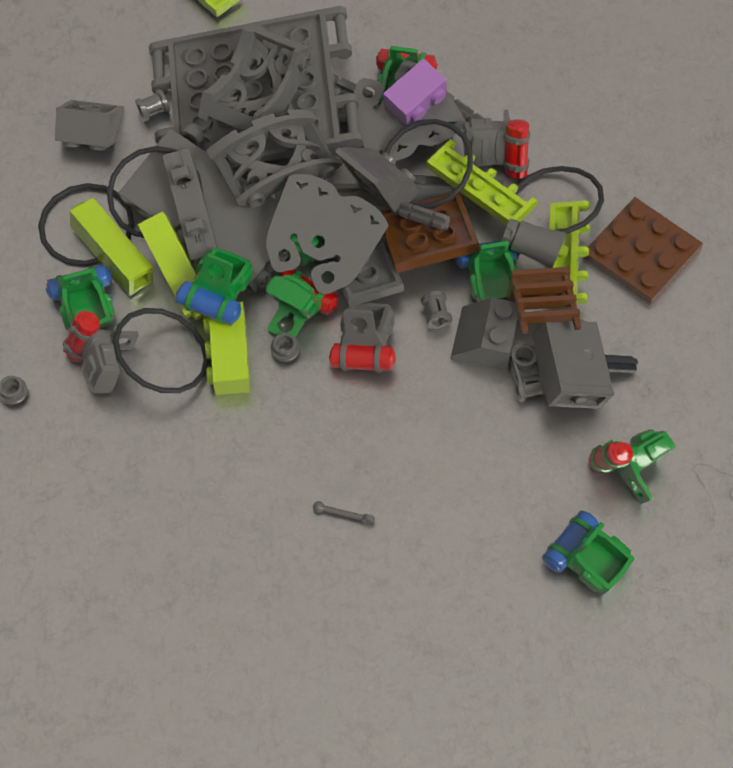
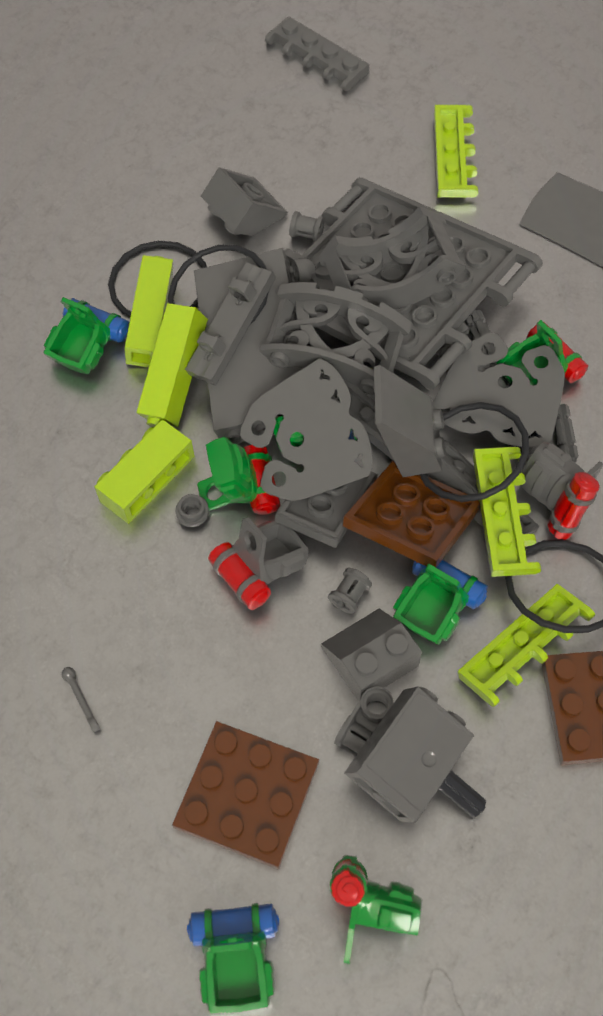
camera: 45 degrees right, 0 degrees up
dark grey piece [63,311,139,393] -> none
black piece [113,308,209,394] -> none
green piece [176,247,253,326] -> none
medium lavender brick [383,58,447,126] -> none
dark grey axle [398,202,451,231] -> none
dark grey plant [501,218,566,268] -> none
reddish brown plate [507,267,582,334] -> none
none -> reddish brown plate [172,721,319,870]

